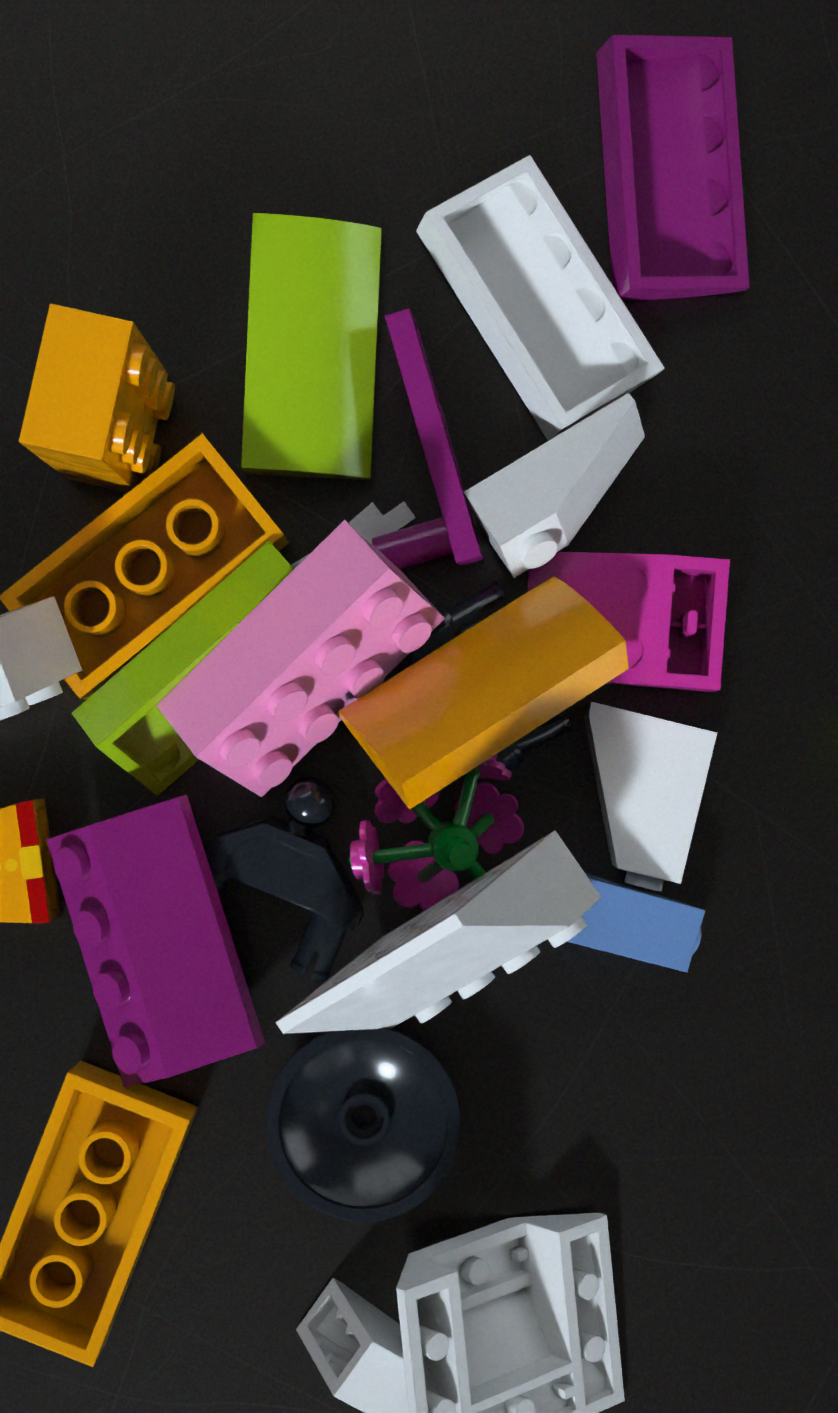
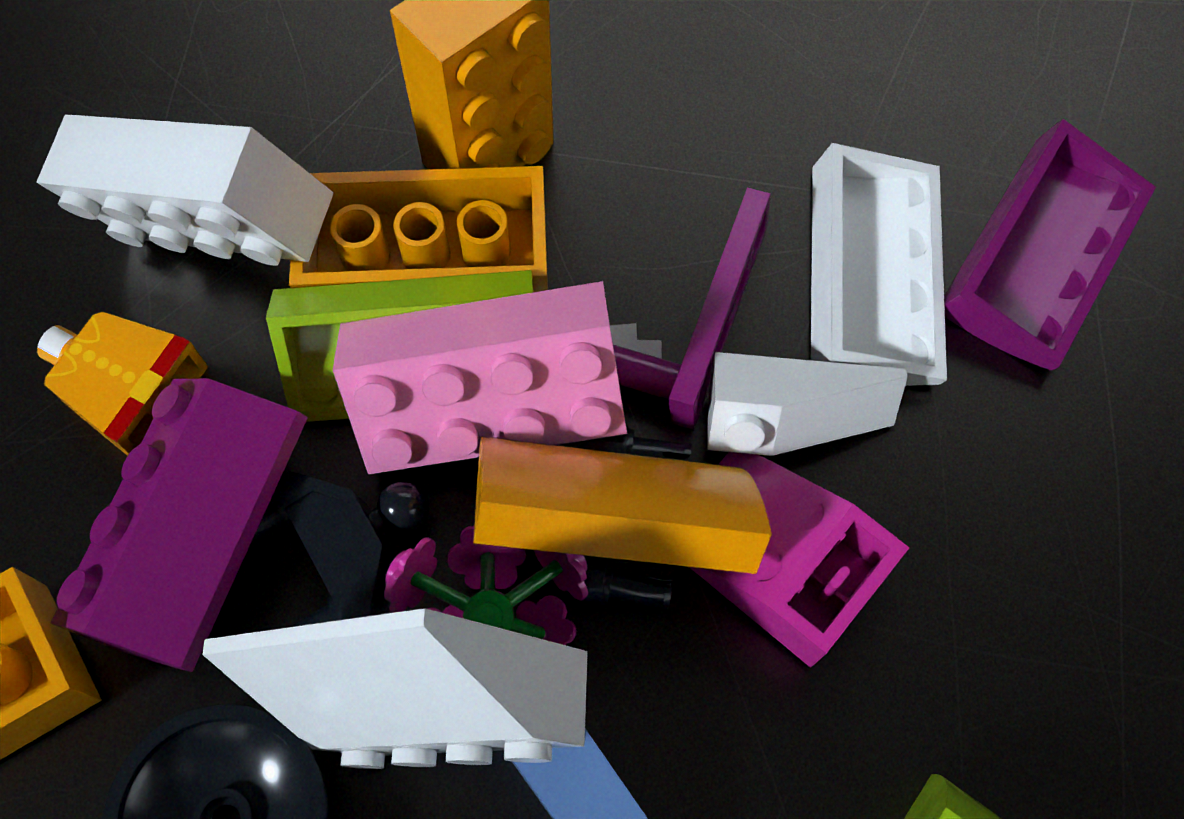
camera: 30 degrees right, 20 degrees down
lime slope [241,213,382,480] -> none
white slope [583,702,717,891] -> none

